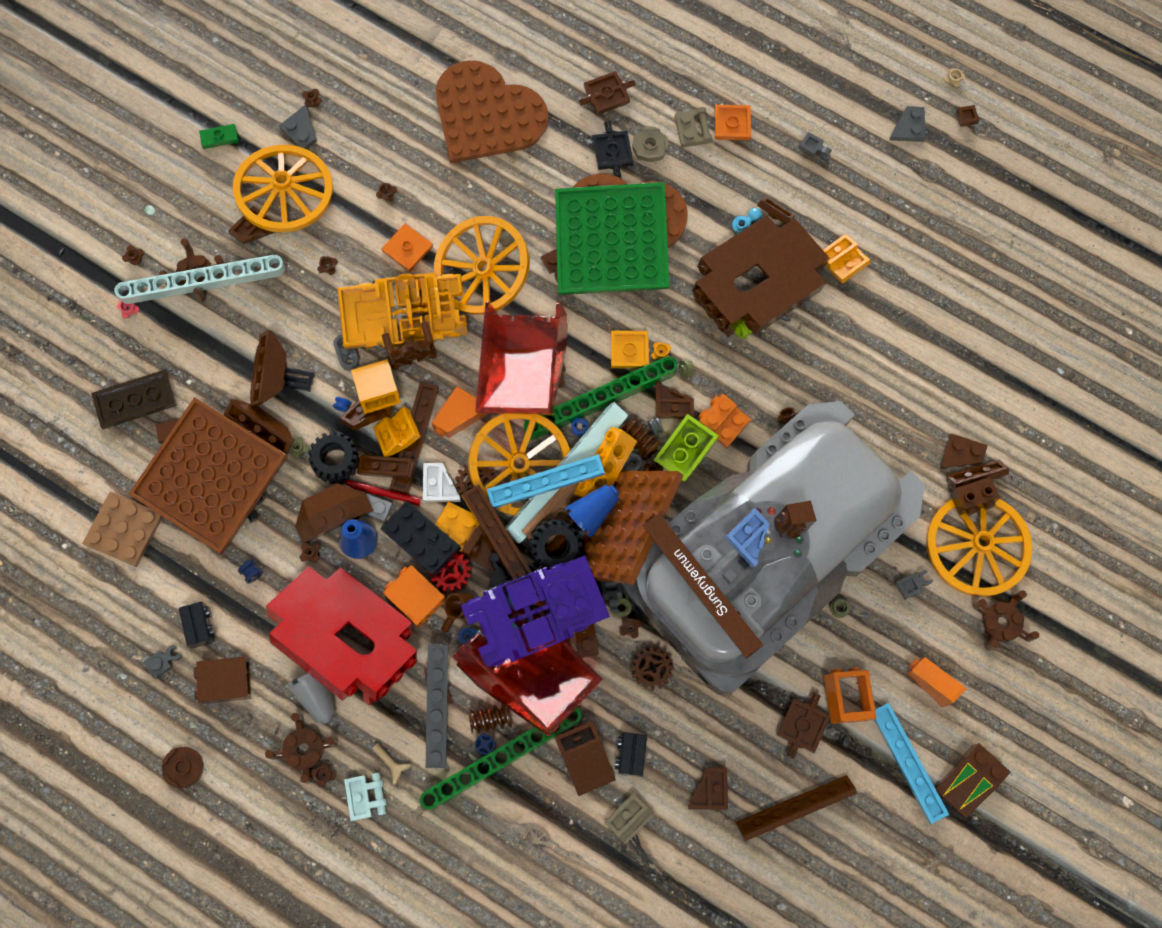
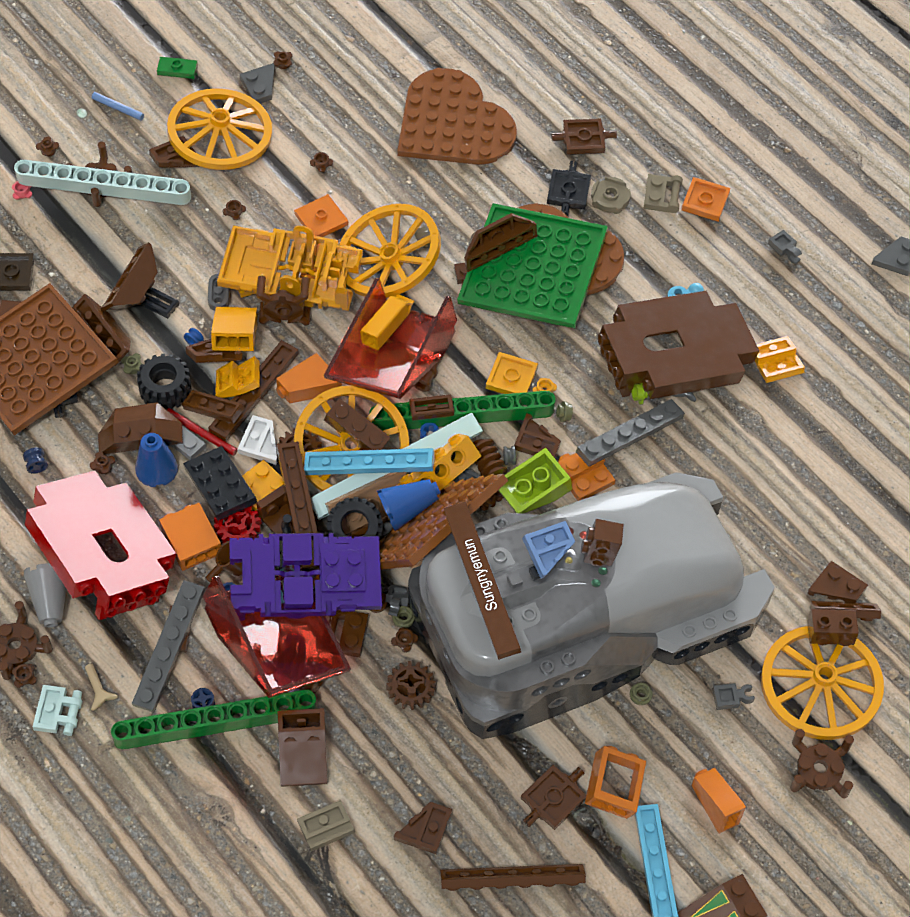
camera: 20 degrees right, 15 degrees down
reddish brown piece [469,703,512,734] -> none
black brick [614,732,647,777] -> none
reddish brown plate [757,197,795,224] -> none
none -> medium blue piece [92,92,144,121]
none -> reddish brown arch [324,398,391,450]
none -> light orange piece [360,294,415,350]
none -> reddish brown tile [409,394,454,421]
none -> reddish brown wedge [464,213,537,272]
none -> dark grey plate [576,399,685,467]

